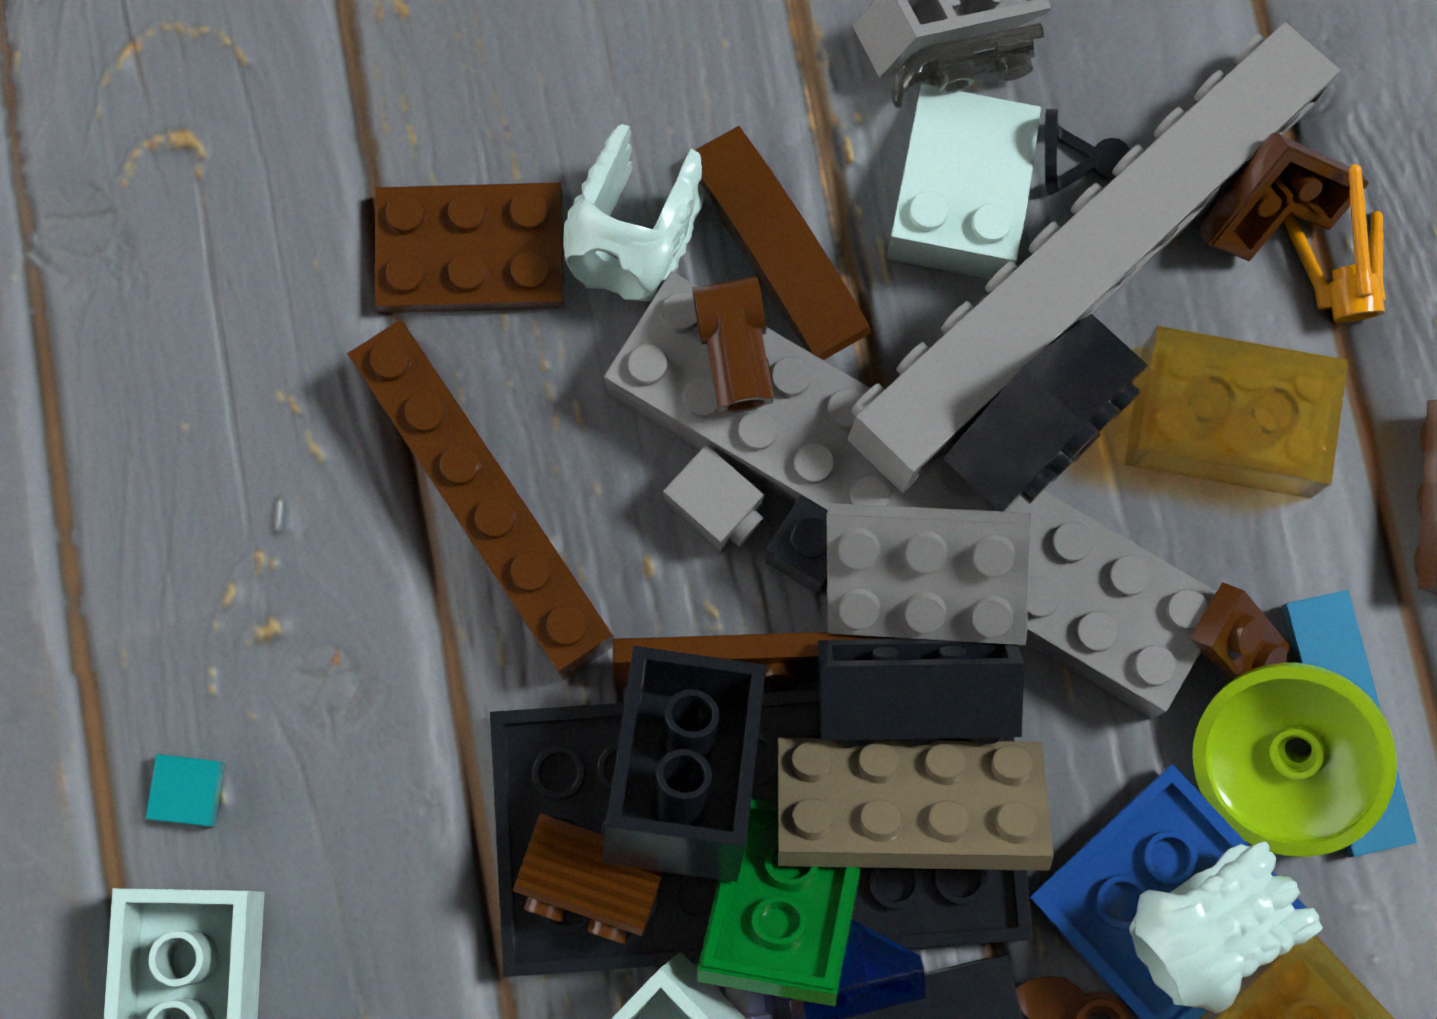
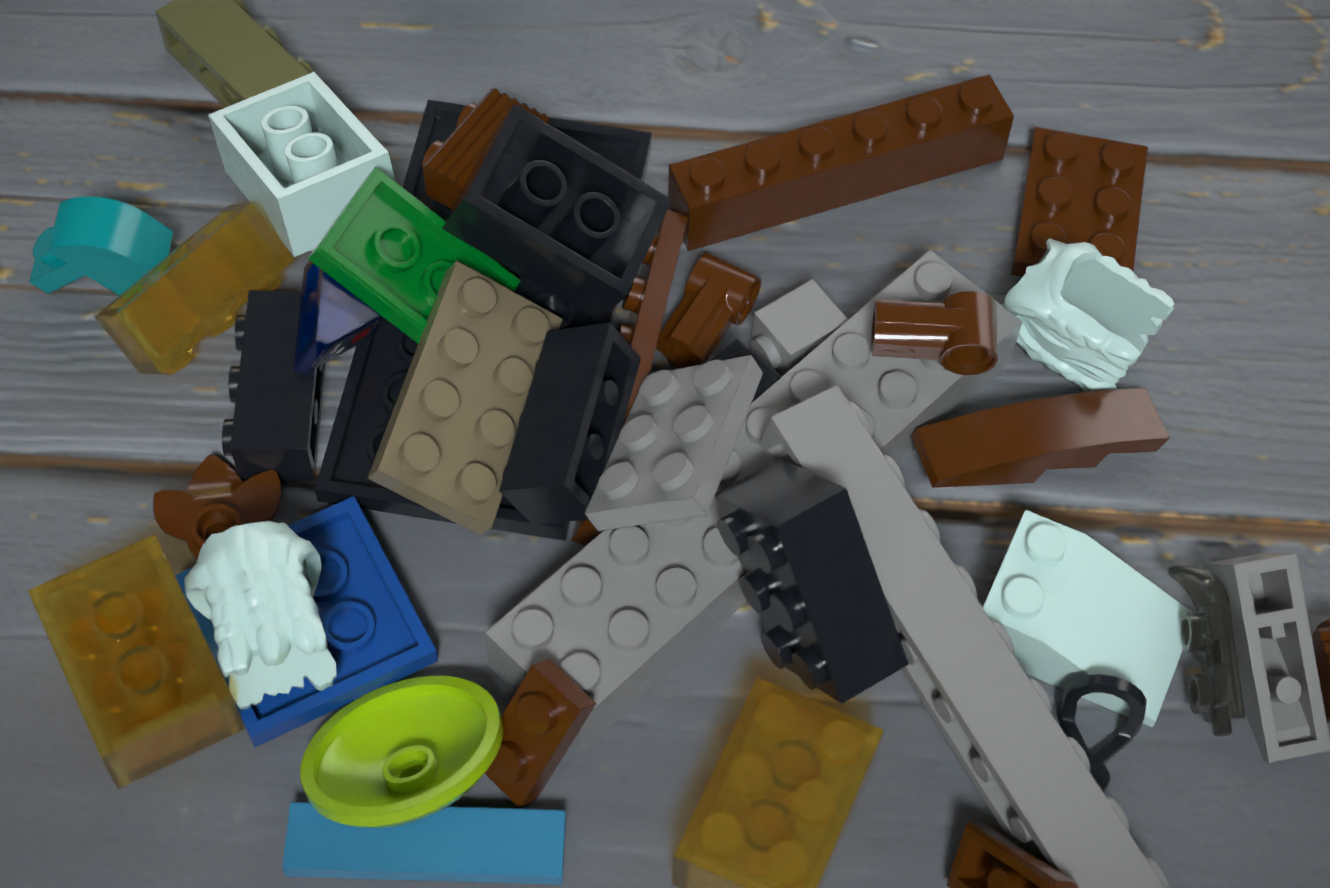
camera: 100 degrees right, 20 degrees down
none -> reddish brown piece [656,253,762,369]

